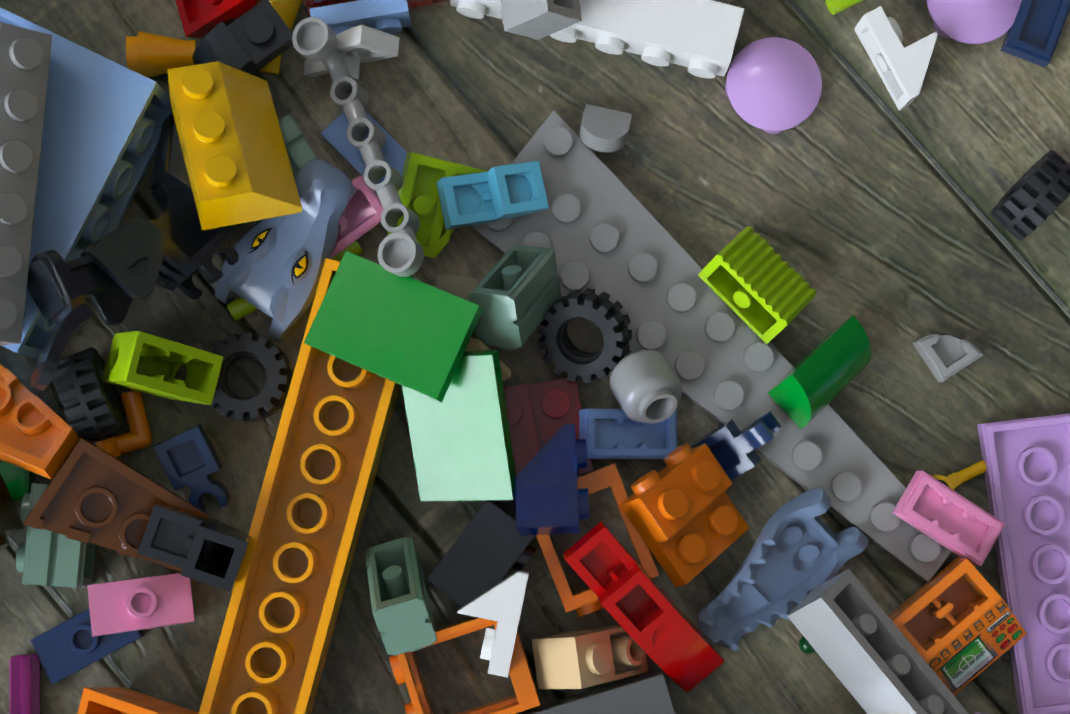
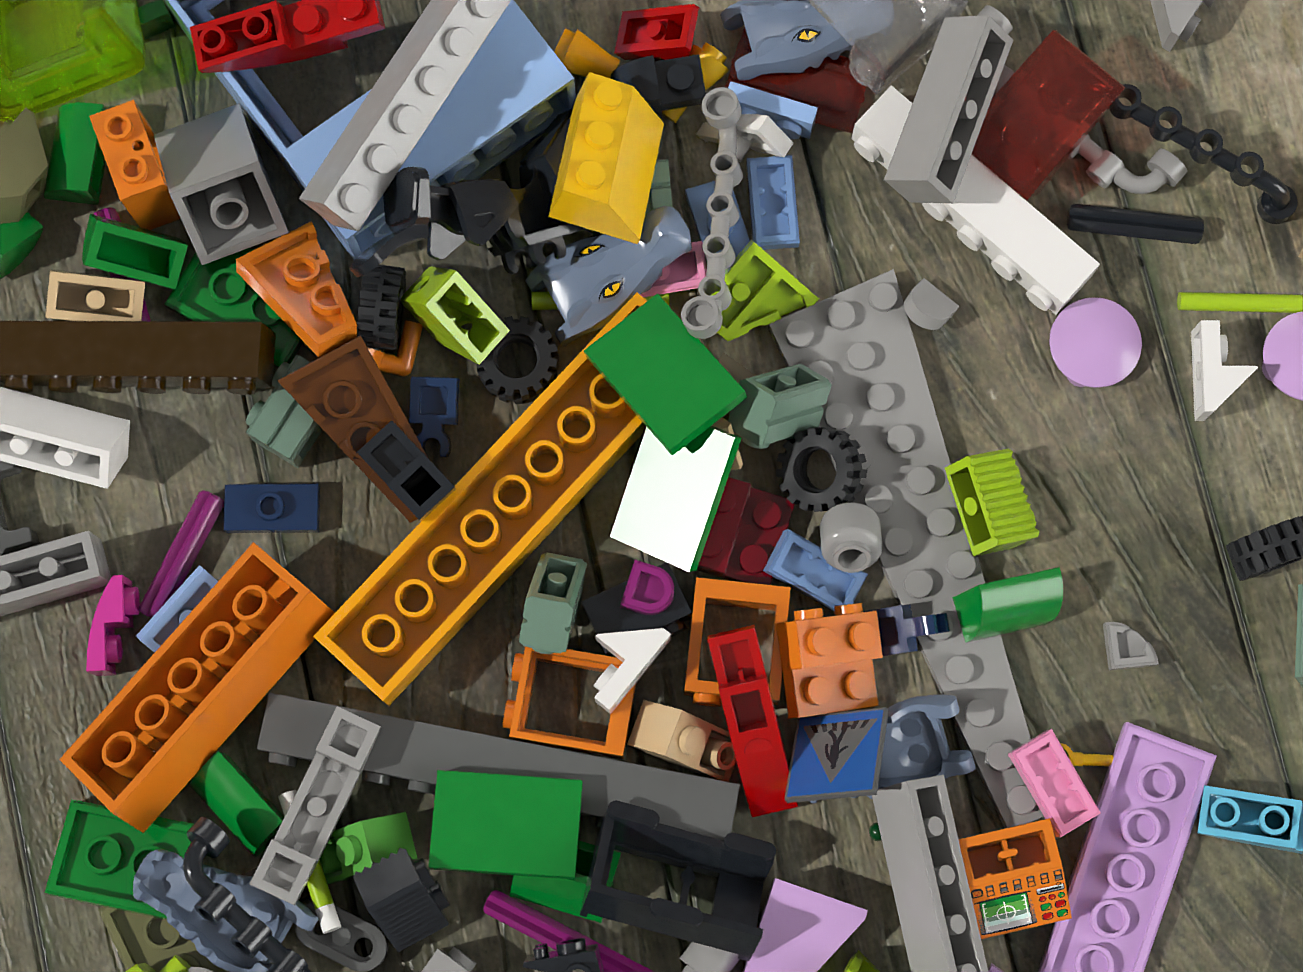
camera: 30 degrees right, 5 degrees down
bright pink plate [87,573,195,637] -> none
medium azure slope [436,161,549,230] -> none
clear blue slope [515,424,590,536] -> none
none -> magenta tile [621,560,674,615]
none -> medium blue plate [746,155,800,250]
none -> piece [785,707,889,803]

